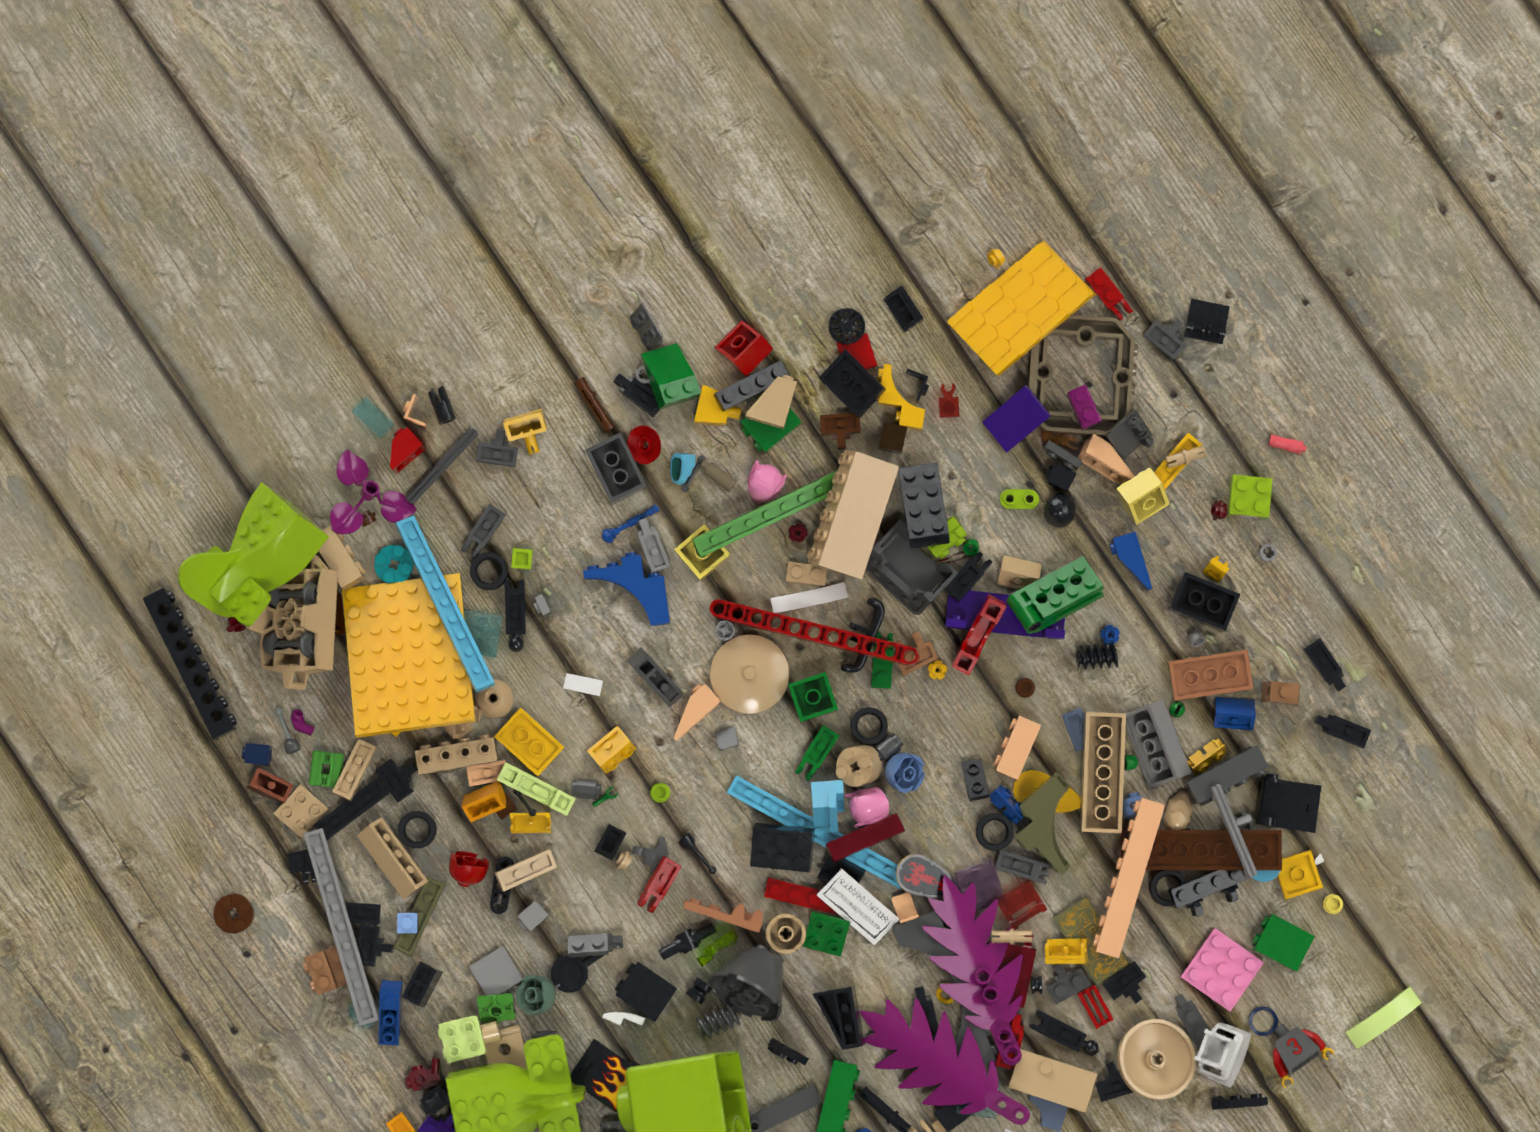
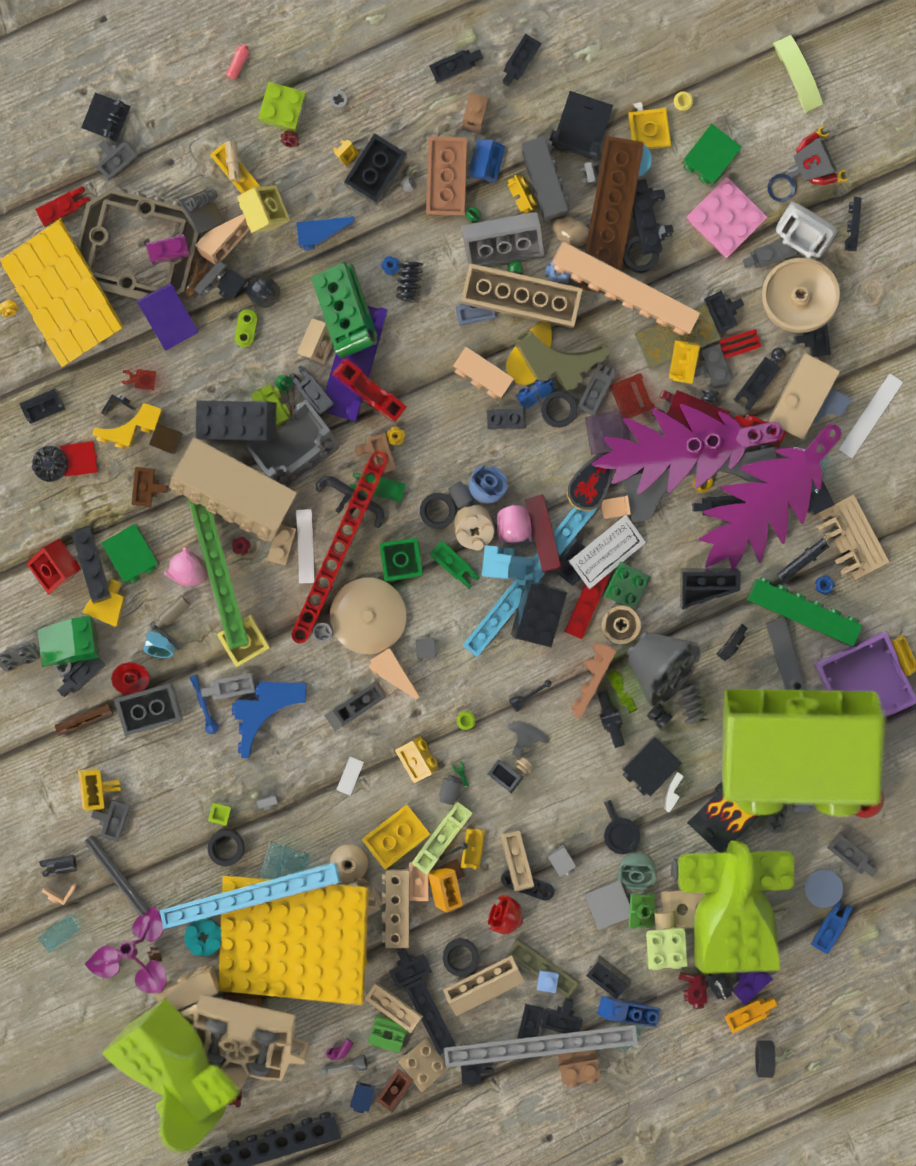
camera: 80 degrees left, 5 degrees up
reddish brown plate [213,894,254,934] -> none
red slope [390,427,426,475] -> none
dark grey hinge [460,504,506,559] -> none
black plate [505,579,526,652] -> none
dark grey hinge [567,933,623,957] -> none
red hinge [637,855,681,913] -> none
tan slope [746,375,797,430] -> none
black plate [819,349,887,418] -> none
tan pin [992,929,1032,944] -> none
reddish brown plate [1015,678,1035,698] -> none
light grey axle [1211,784,1257,878] -> none

